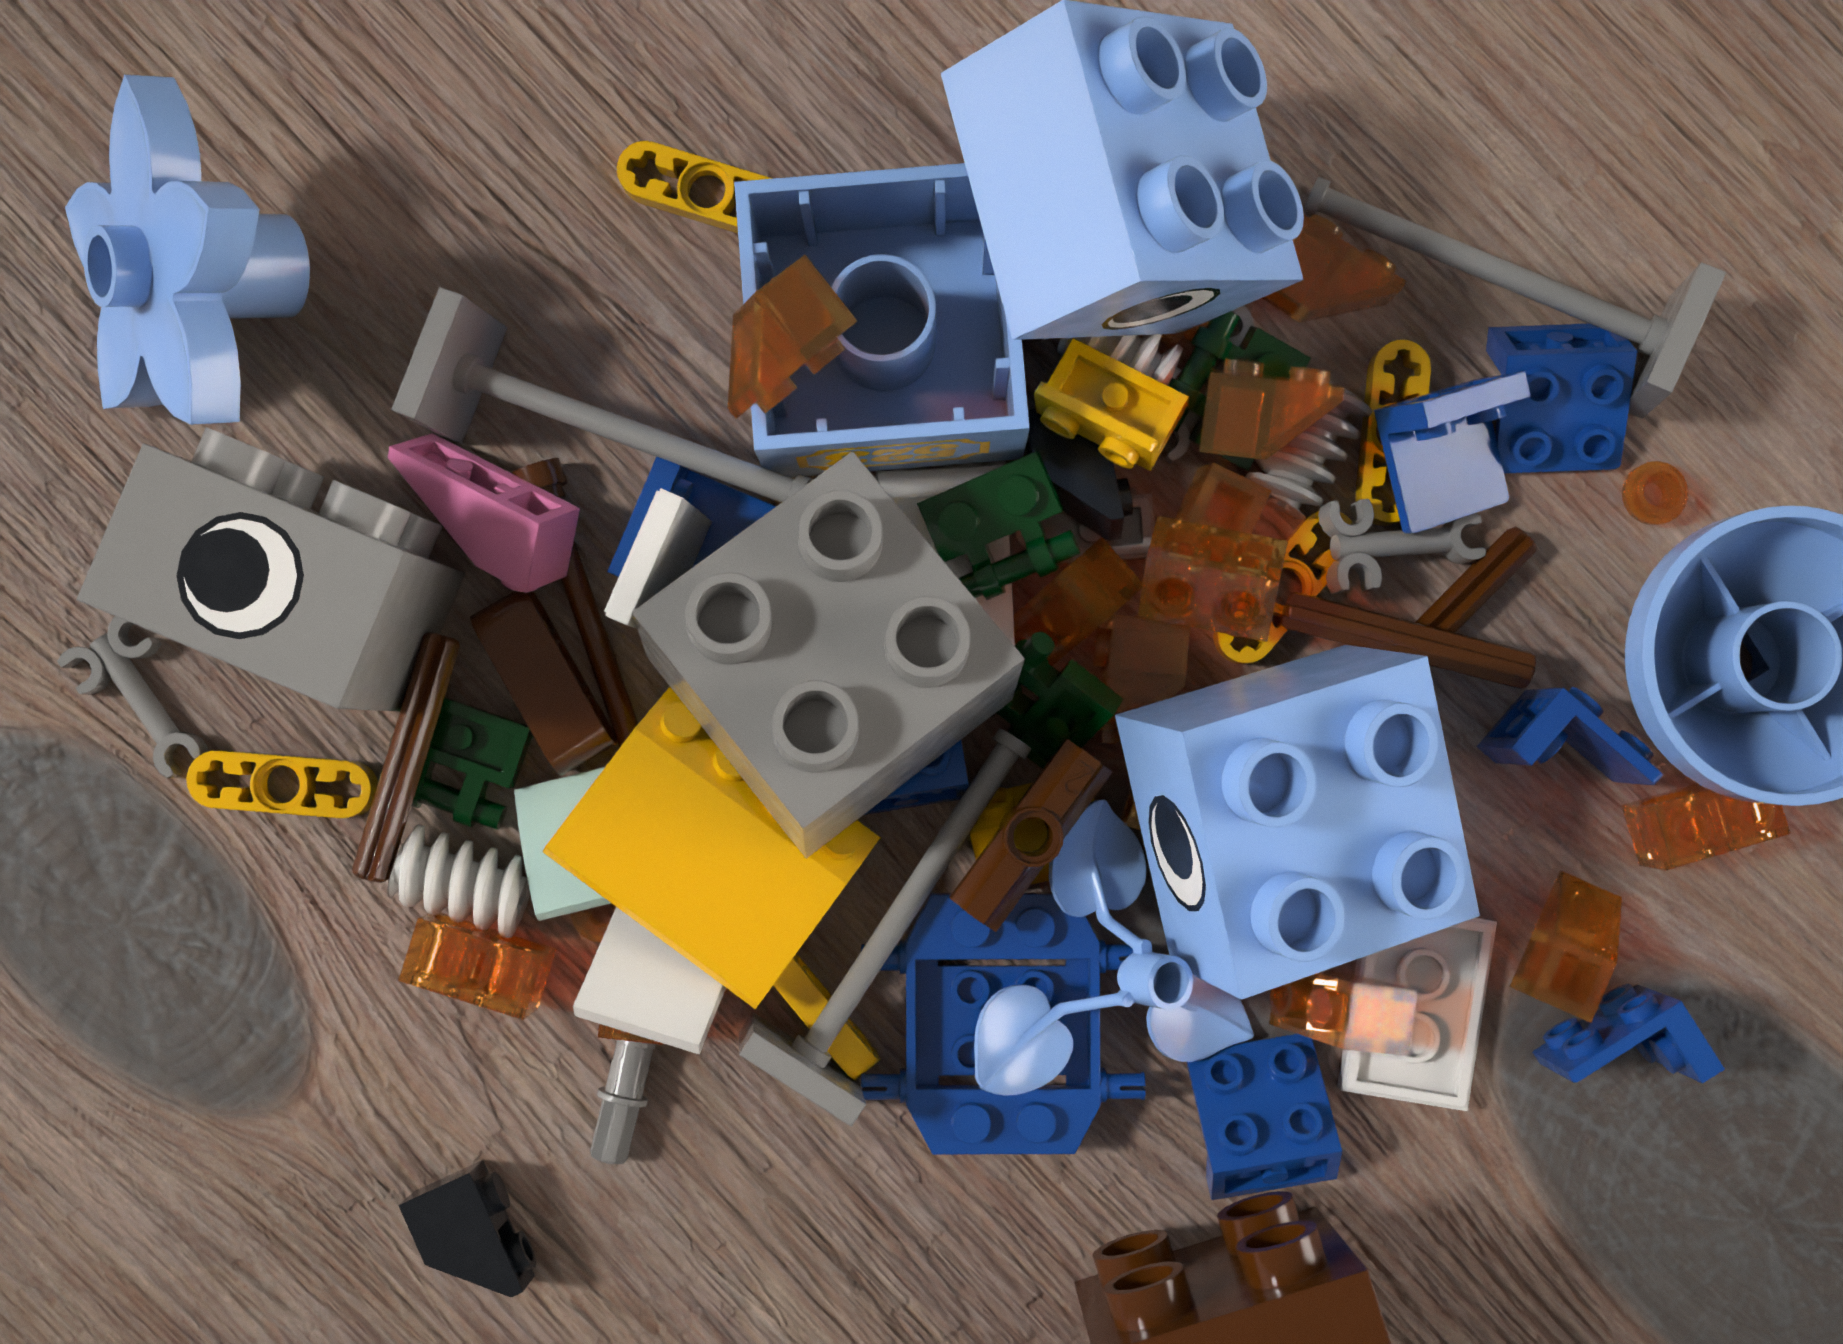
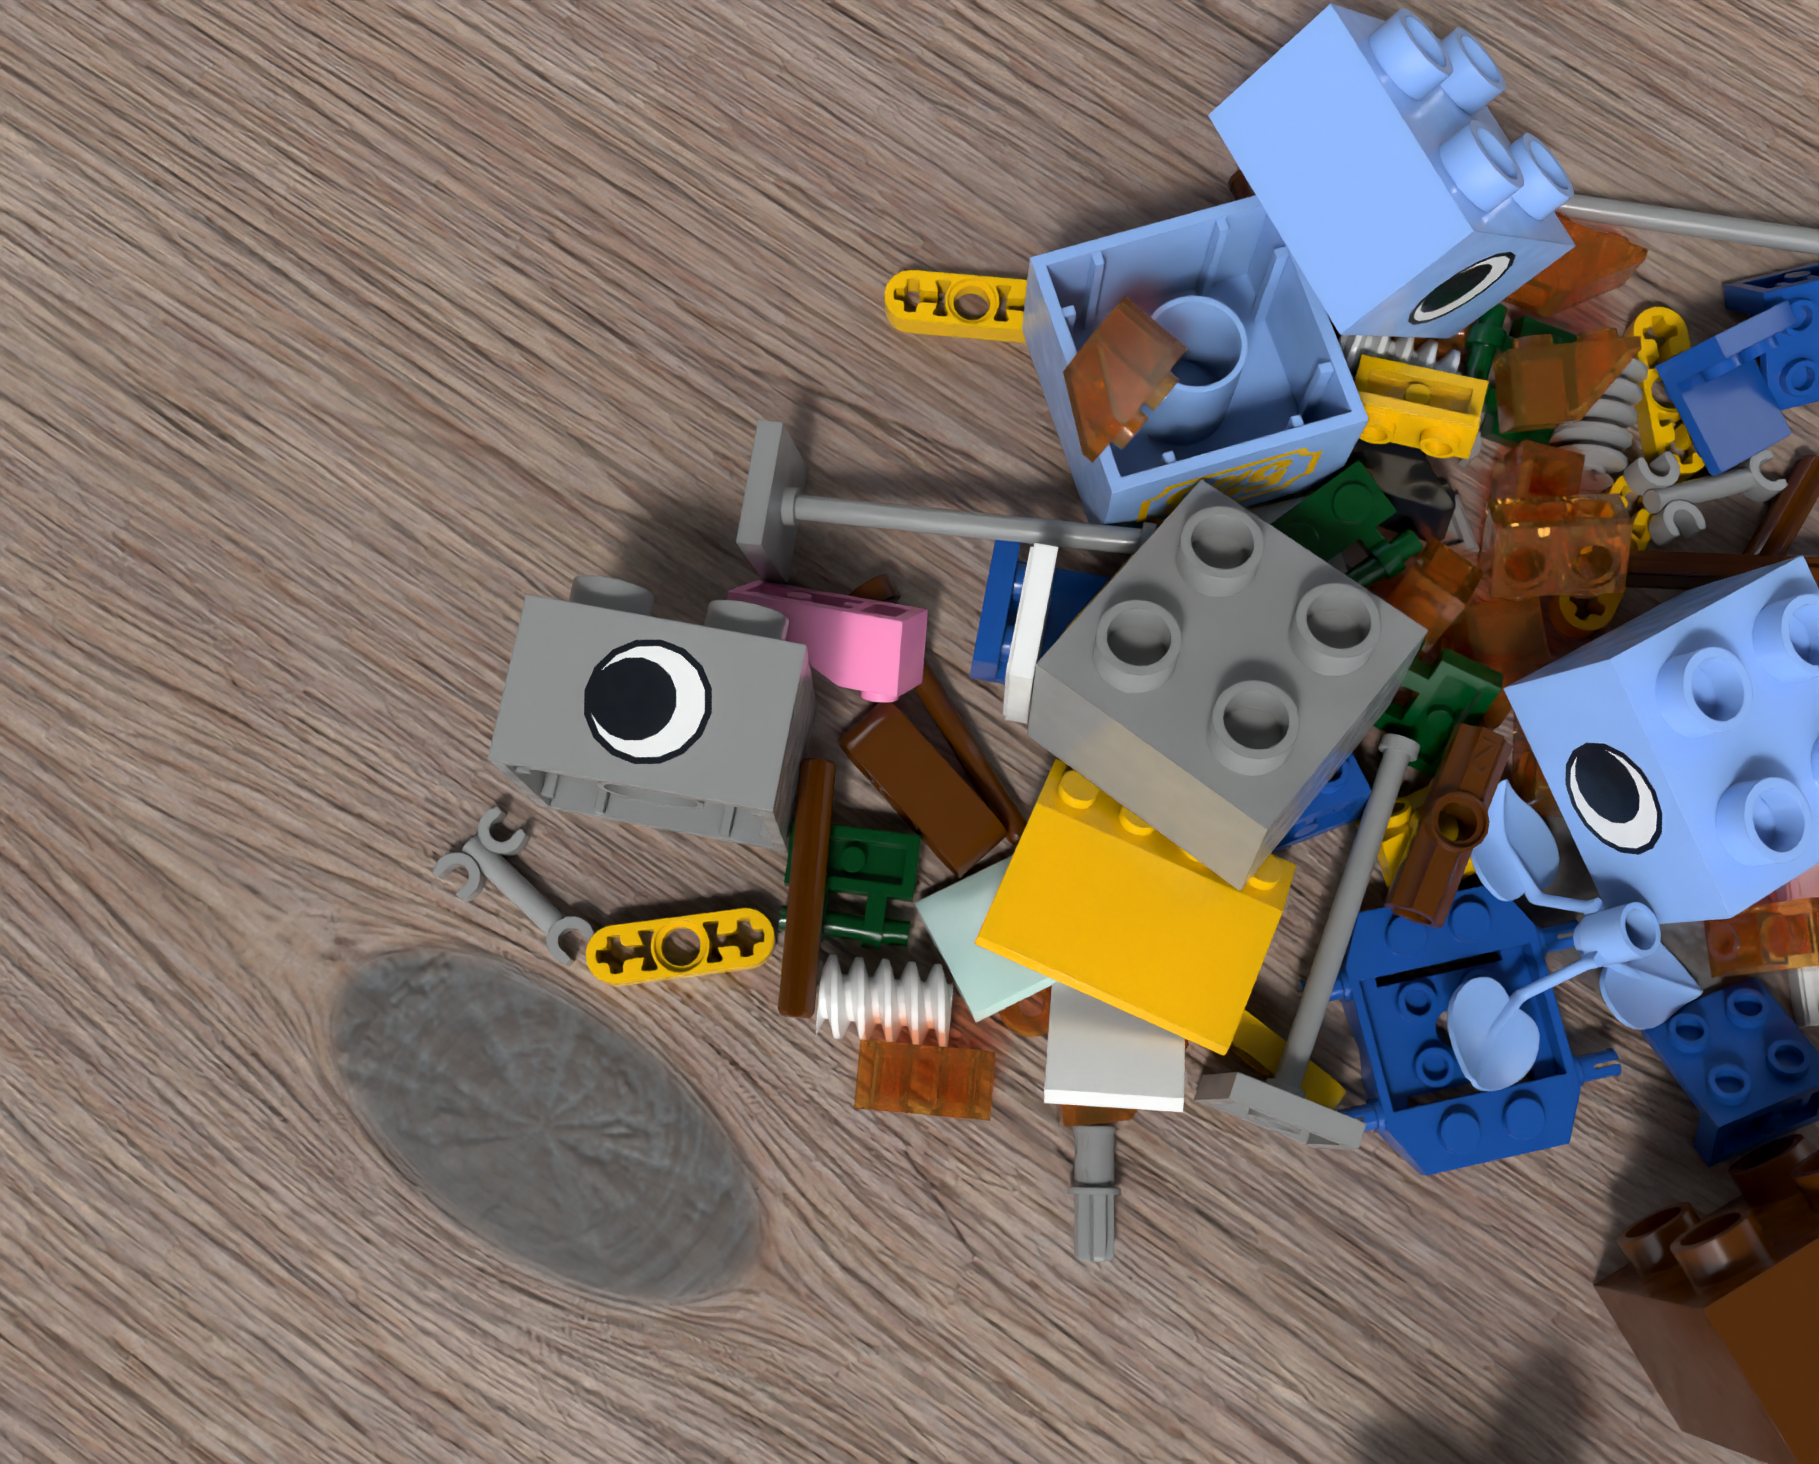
camera: 20 degrees left, 10 degrees down
light blue plant [65,75,310,425] -> none
black slope [398,1160,536,1297] -> none

